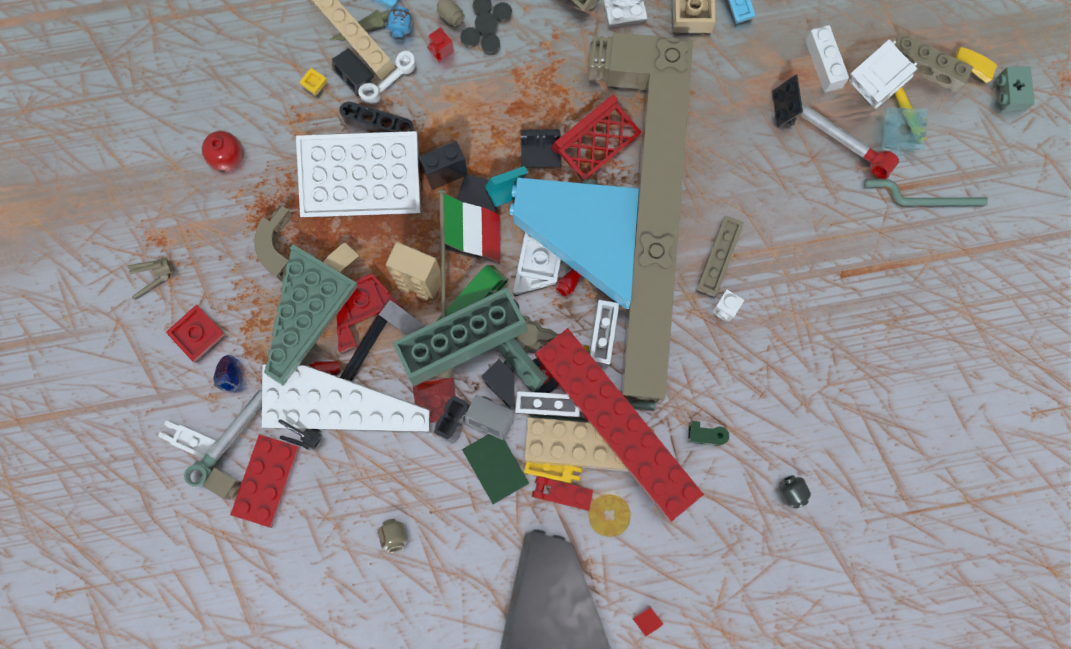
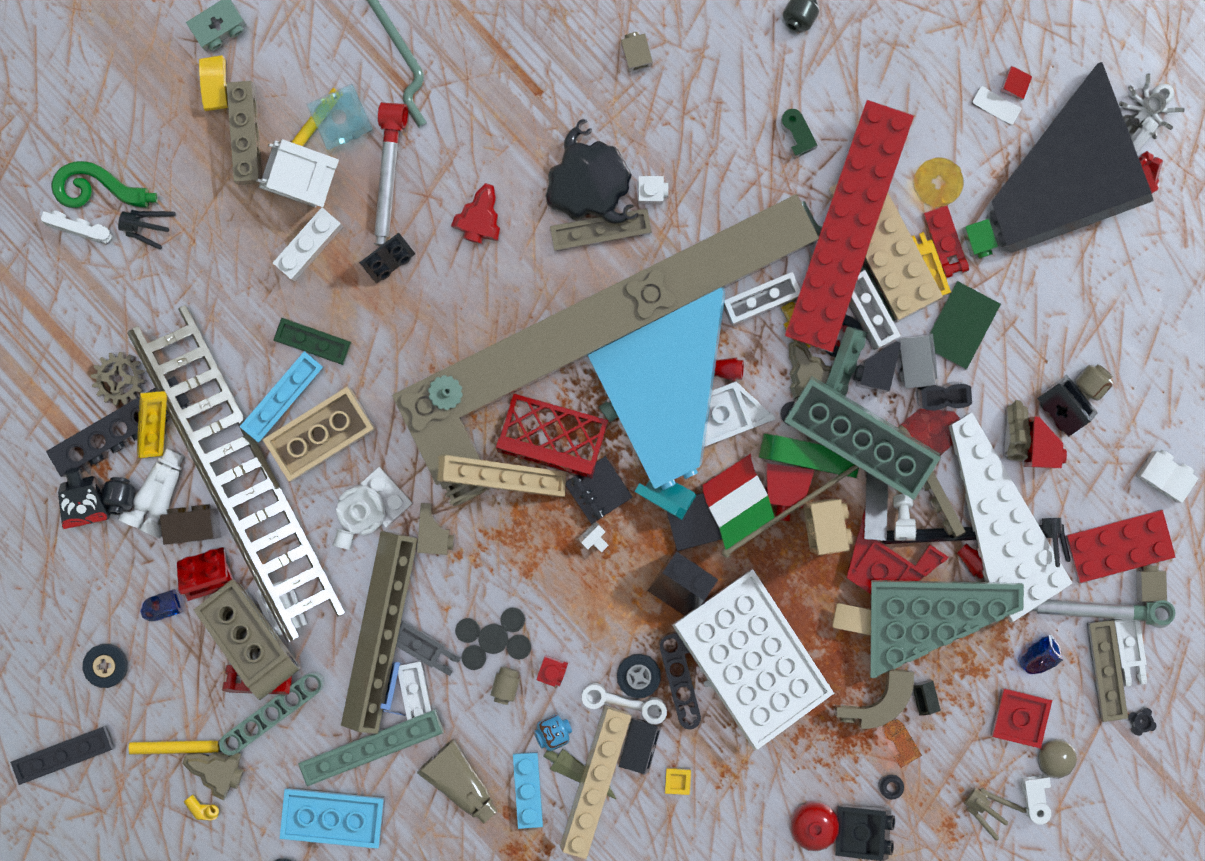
camera: 120 degrees left, 10 degrees up
none -> dark green tile [273,317,352,365]
none -> dark tan arch [417,503,454,555]
none -> sand green piece [428,375,463,410]
none -> tan plate [437,455,566,497]
none -> red rock [451,183,500,244]
none -> black piece [545,119,639,224]
none -> white tile [578,522,609,552]
none -> black wheel [617,654,661,699]
none -> dark tan brick [621,32,653,72]
none -> red torso [765,463,814,521]
none -> black plate [835,805,895,861]
none -> black plate [879,774,904,800]
none -> clear orange leg [882,718,922,768]
none -> white leg [893,494,916,541]
none -> pearl dark grey piece [913,680,941,716]
none -> dark tan plate [923,471,965,539]
none -> green brick [962,219,998,259]
none -> white sticker [973,86,1021,125]
none -> dark tan rock [1004,400,1031,461]
none -> white leg [1021,774,1051,825]
none -> red slope [1023,417,1067,468]
none -> black brick [1037,375,1098,437]
none -> dark tan hair [1039,739,1077,779]
none -> dark tan plate [1088,620,1128,722]
none -> black plate [1128,708,1157,736]
none -> white brick [1137,450,1198,503]

